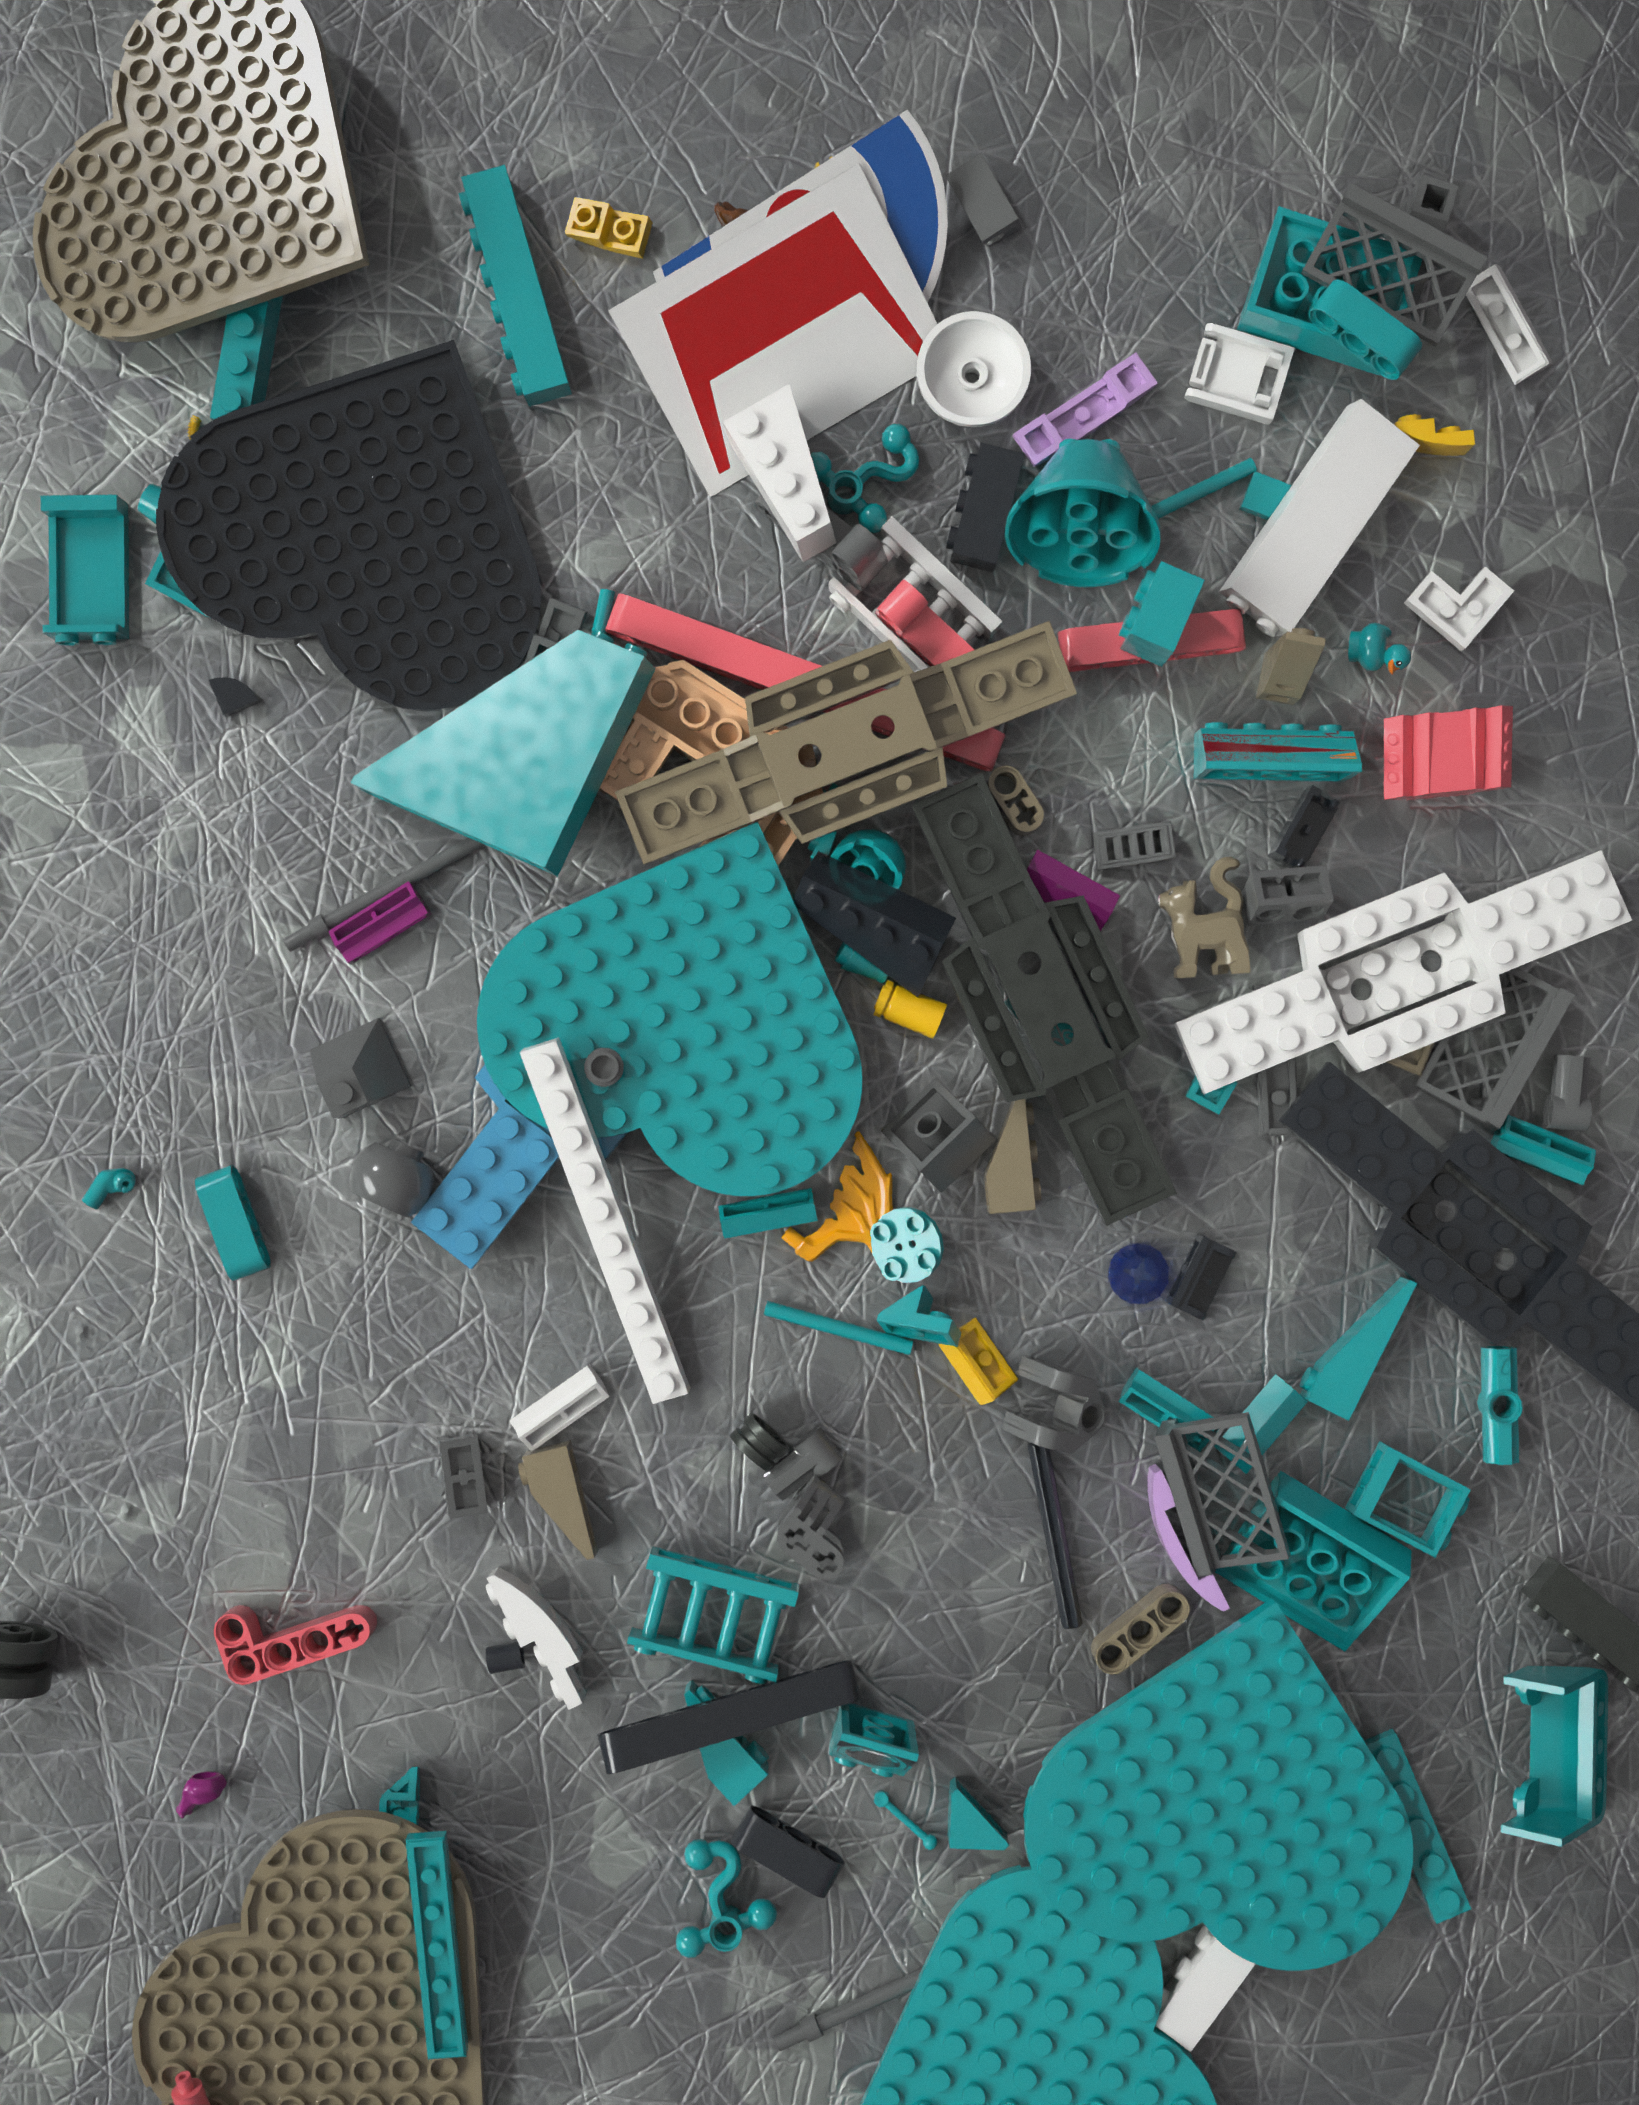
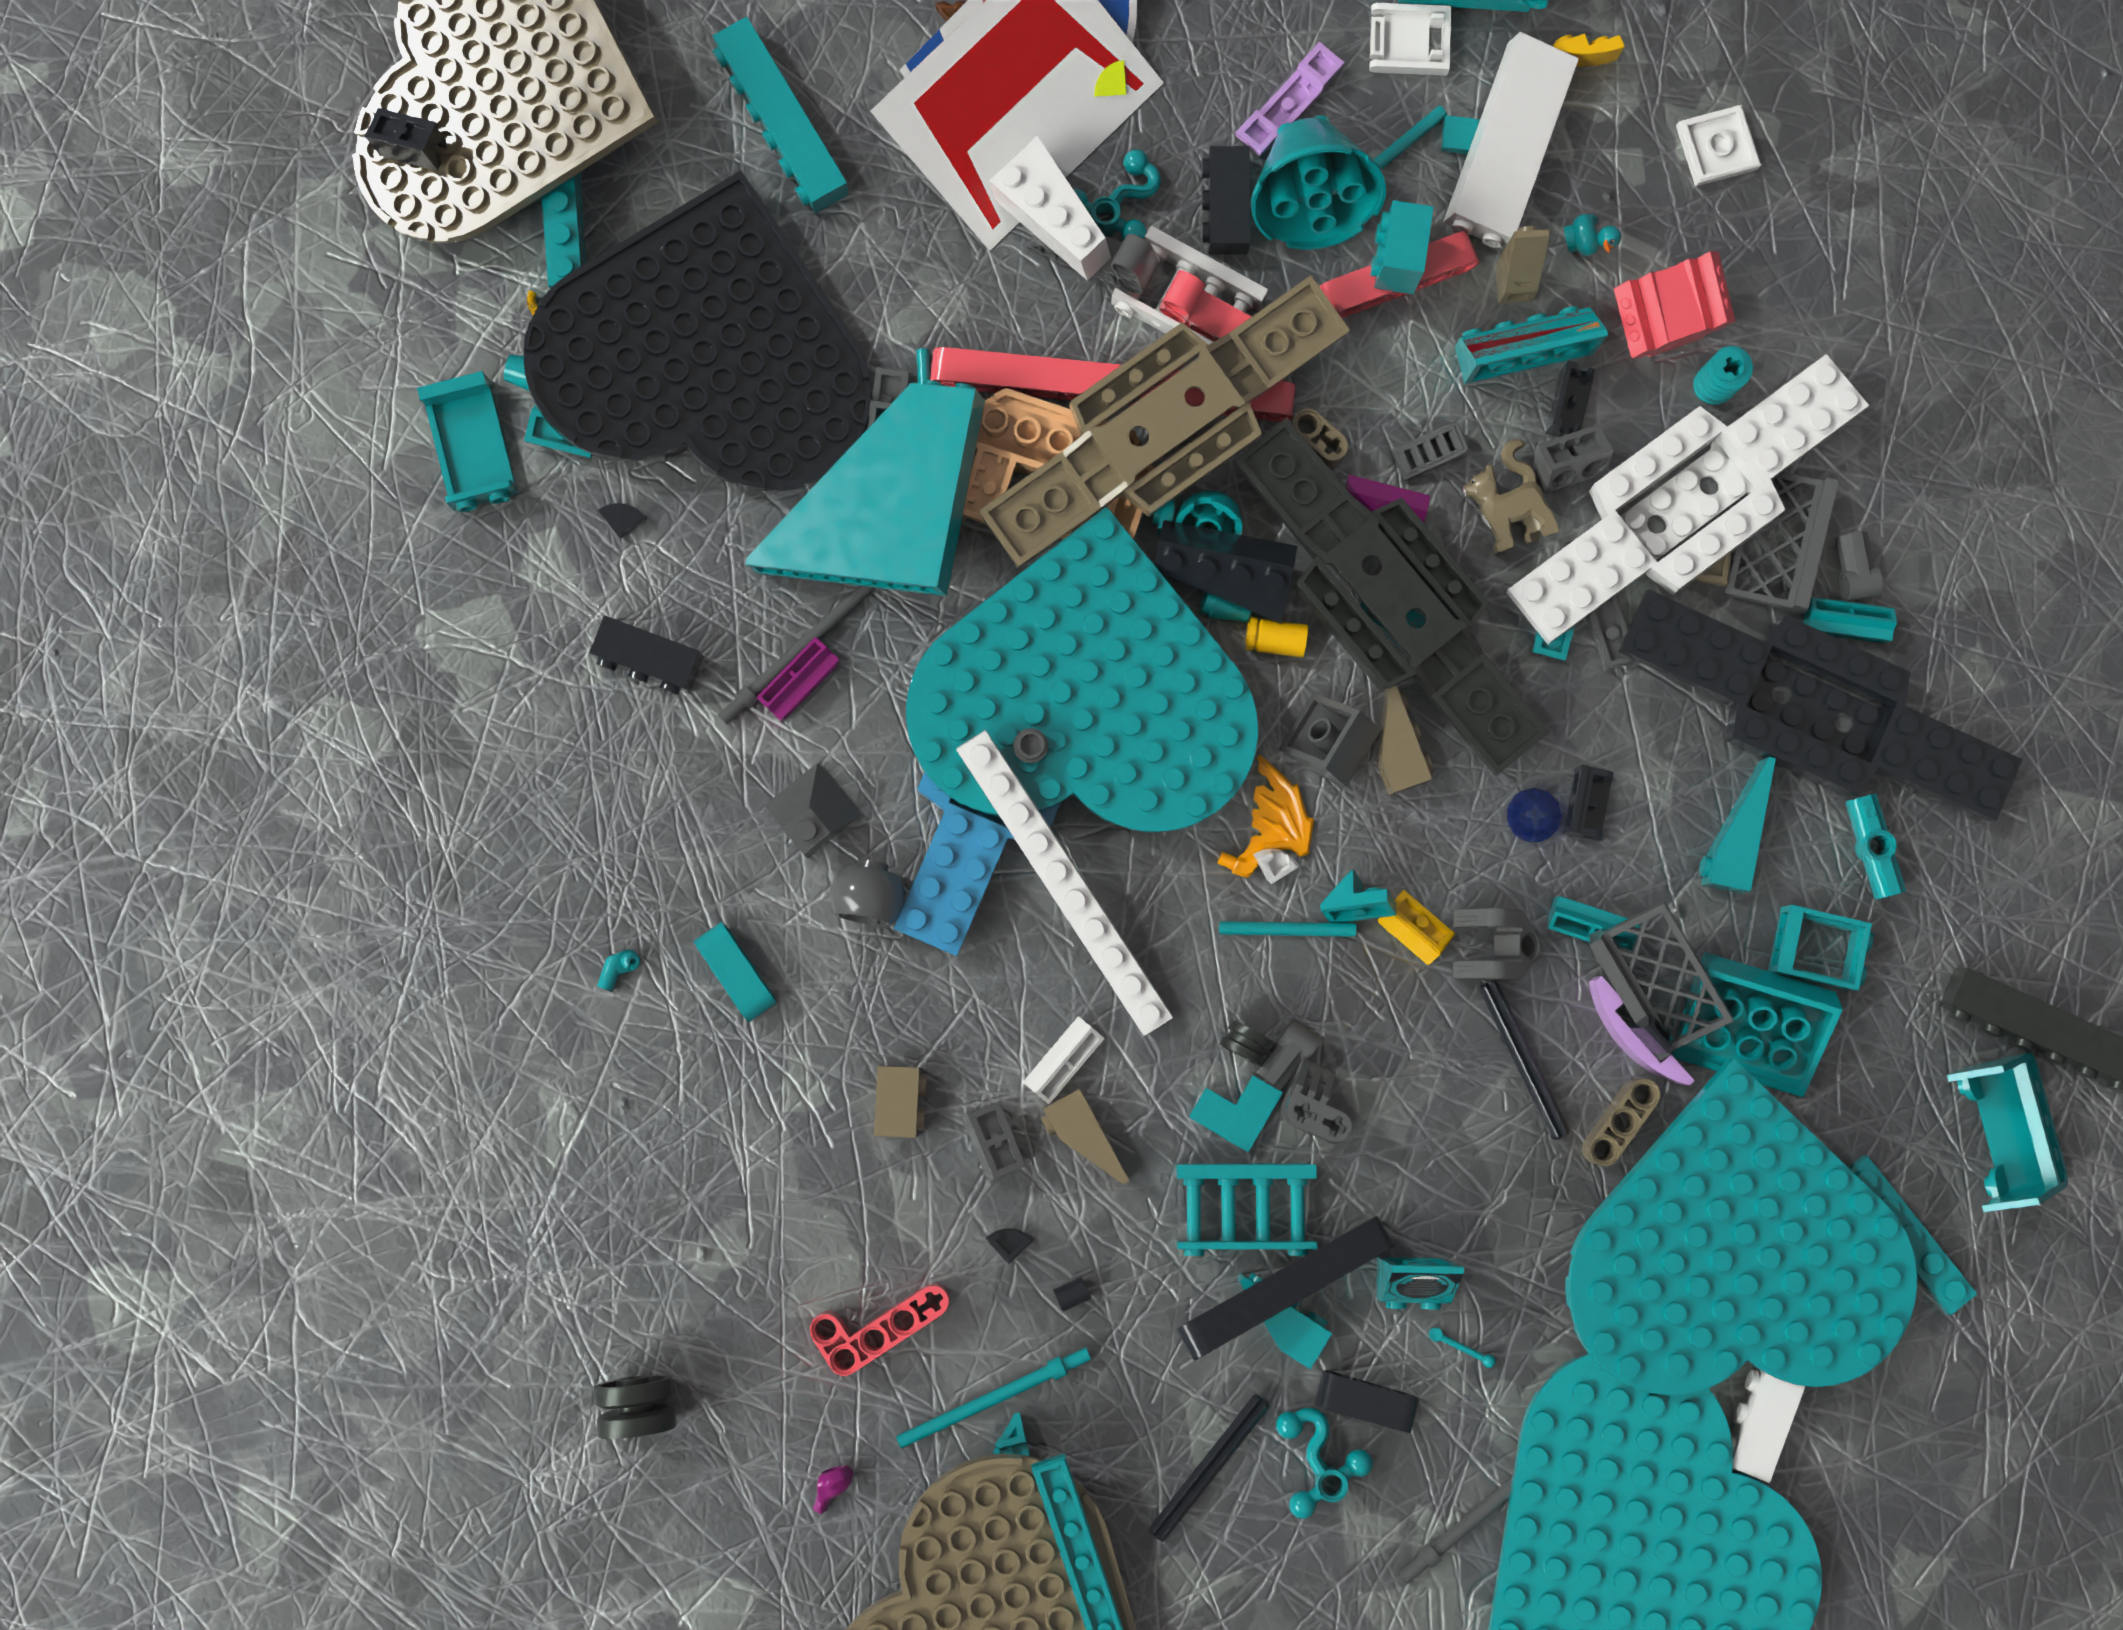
camera: 25 degrees left, 5 degrees down
white slope [486,1567,586,1710] -> none
yellow slope [565,197,653,259] -> none
teal piece [718,1188,818,1239] -> none
plate [870,1207,944,1283] -> none
white dish [916,311,1031,427] -> none
teal slope [947,1777,1010,1850] -> none
teal piece [1214,1374,1308,1474] -> none
white plate [1404,567,1514,651] -> none
none -> black hinge [364,108,447,171]
none -> black brick [589,615,704,695]
none -> dark tan brick [874,1066,927,1138]
none -> teal bar [896,1347,1092,1449]
none -> black tile [985,1228,1034,1264]
none -> neon yellow tile [1094,60,1126,97]
none -> black axle [1149,1394,1269,1542]
none -> teal tile [1188,1075,1283,1153]
none -> white tile [1253,849,1300,885]
none -> black slope [1631,1013,1673,1054]
none -> white tile [1676,105,1761,187]
none -> teal piece [1693,346,1753,405]

